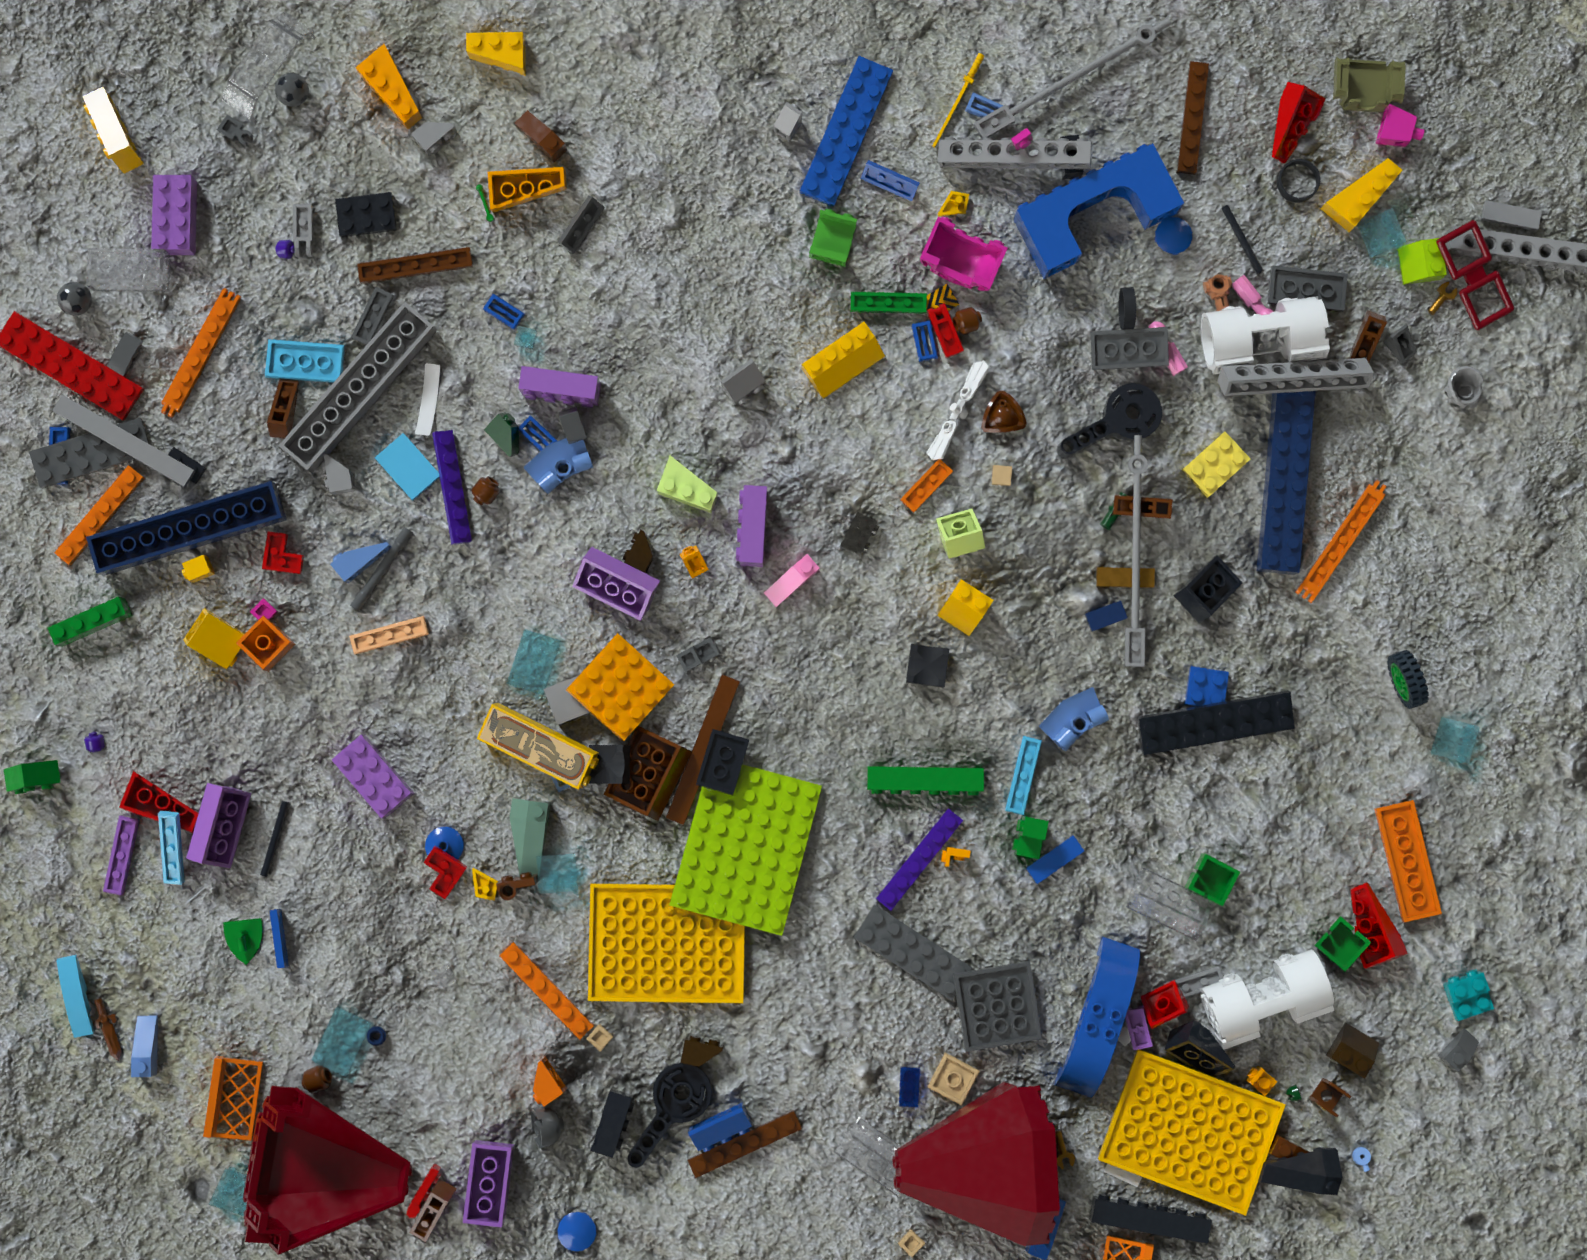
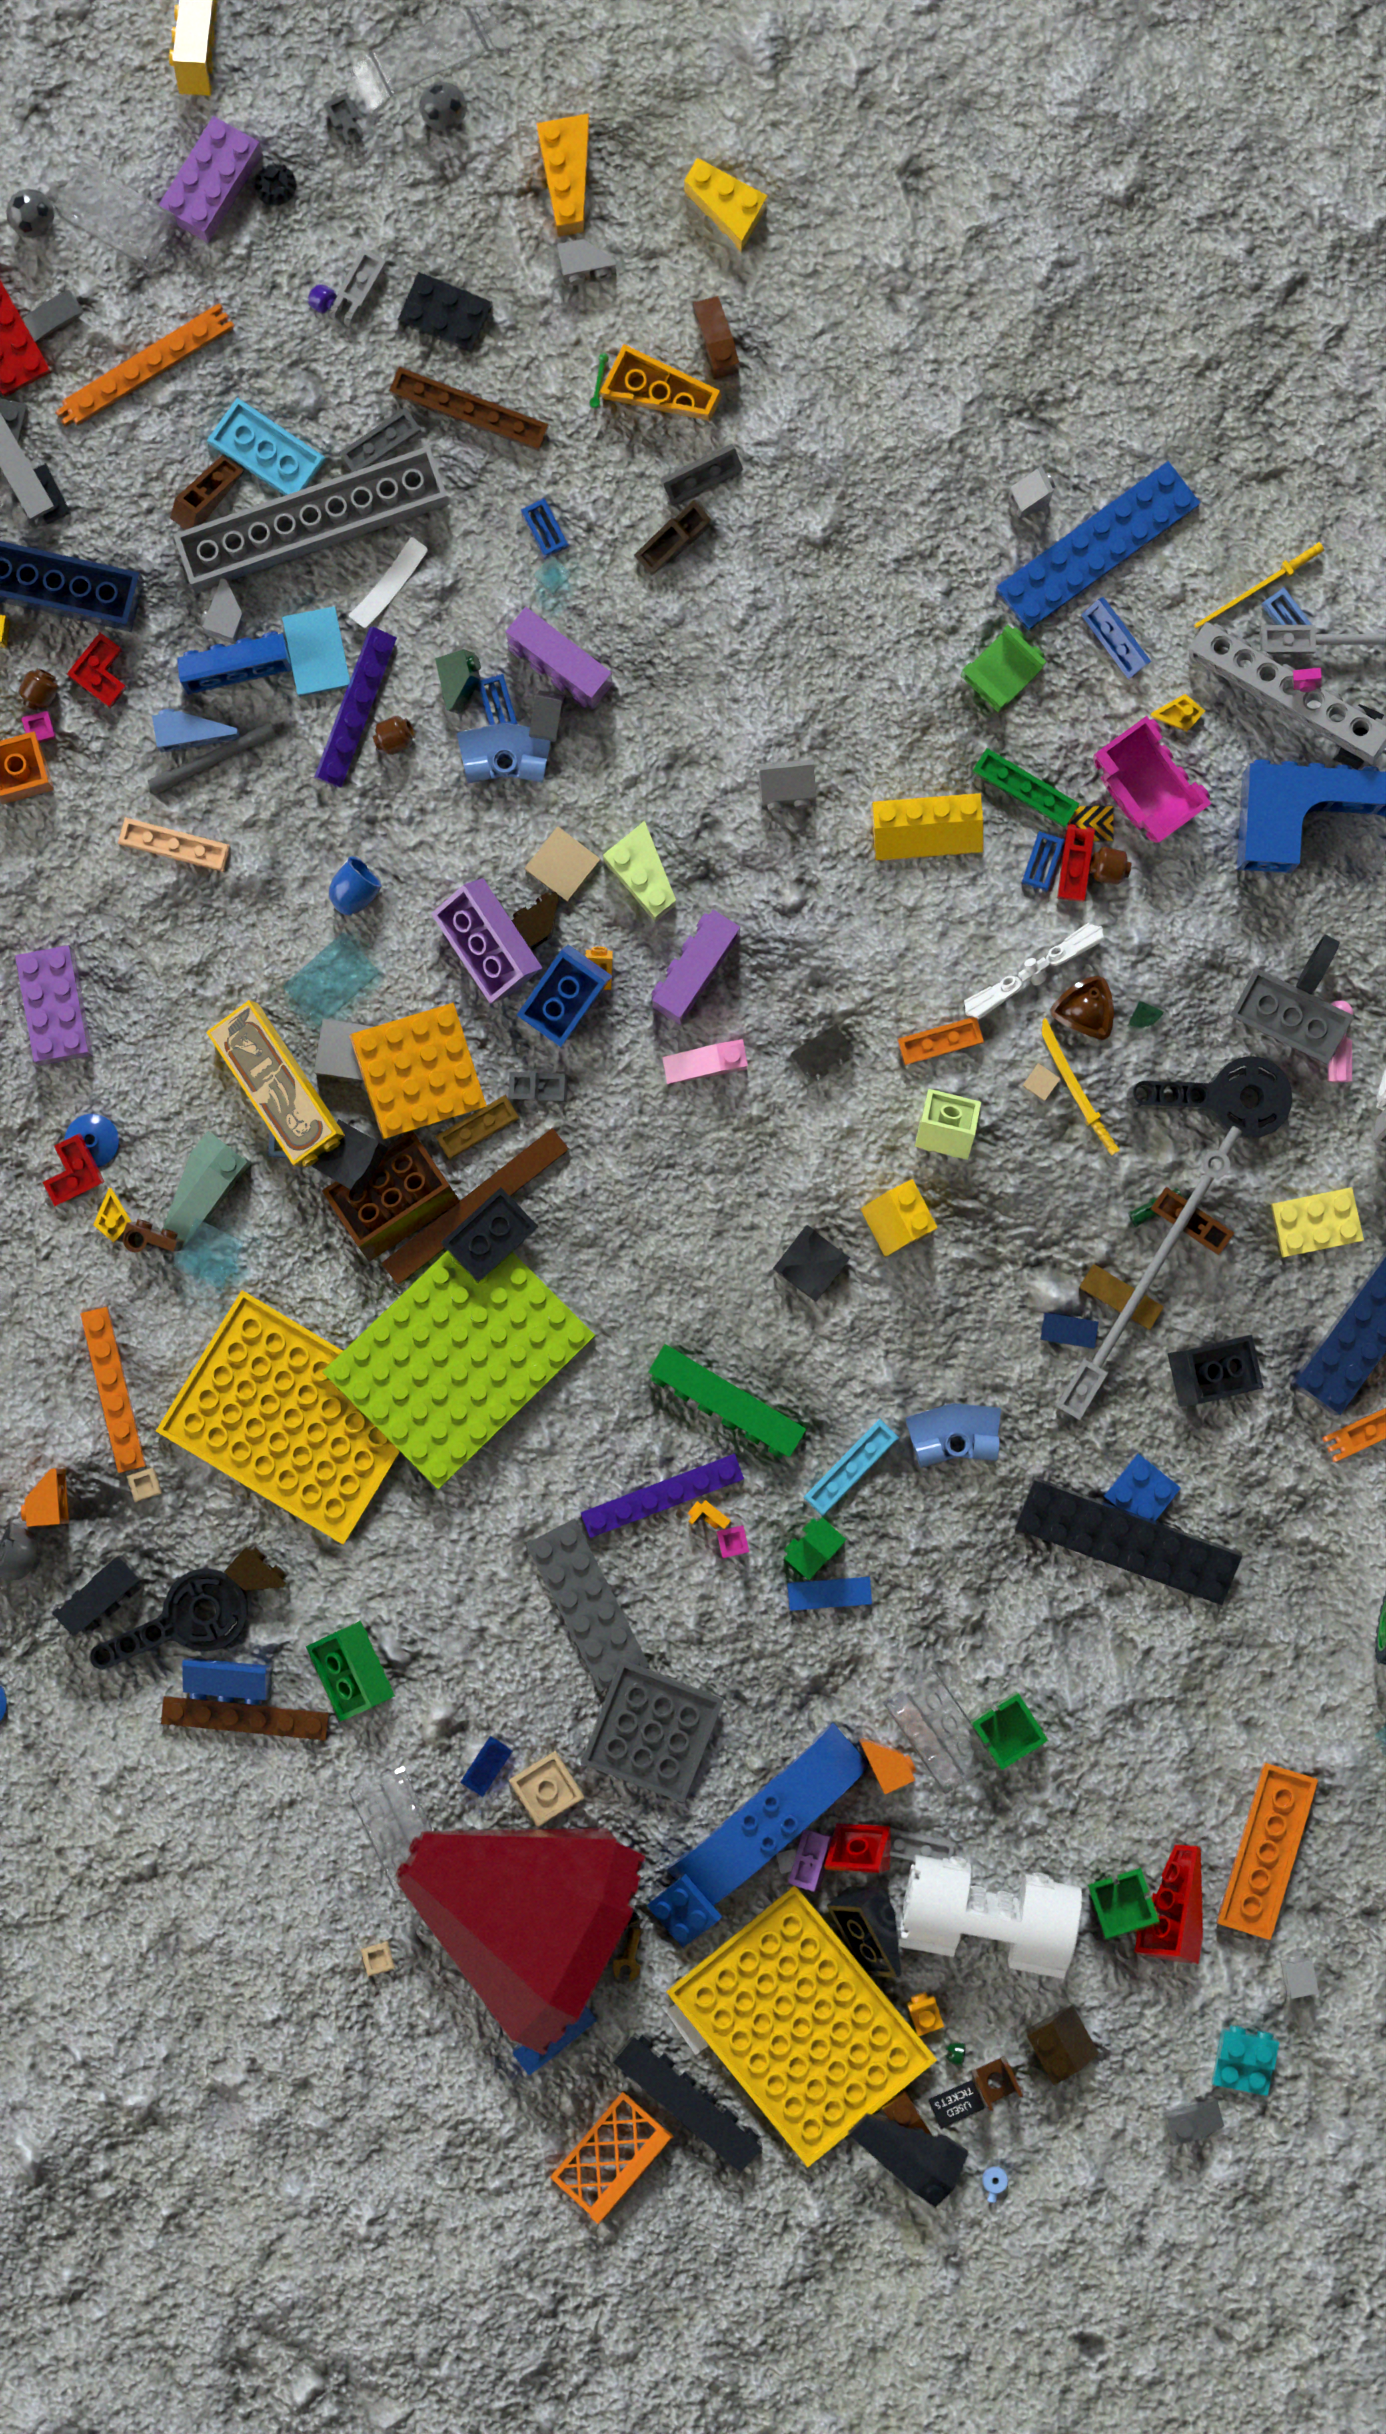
camera: 30 degrees right, 0 degrees up
none -> reddish brown head [18,668,59,711]
none -> blue slope [177,632,293,695]
none -> black gear [254,162,297,206]
none -> green slope [306,1621,395,1722]
none -> blue piece [328,856,382,916]
none -> pearl gold tile [435,1094,520,1160]
none -> blue brick [517,944,612,1047]
none -> tan tile [524,826,601,903]
none -> dark brown slope [634,500,717,575]
none -> blue plate [646,1874,722,1948]
none -> dark pink plate [716,1525,749,1558]
none -> orange slope [859,1738,917,1794]
none -> black sticker [928,2080,985,2128]
none -> yellow sword [1042,1018,1120,1156]
none -> clear green tile [1127,1000,1164,1028]
none -> light grey brick [1281,1954,1319,1999]

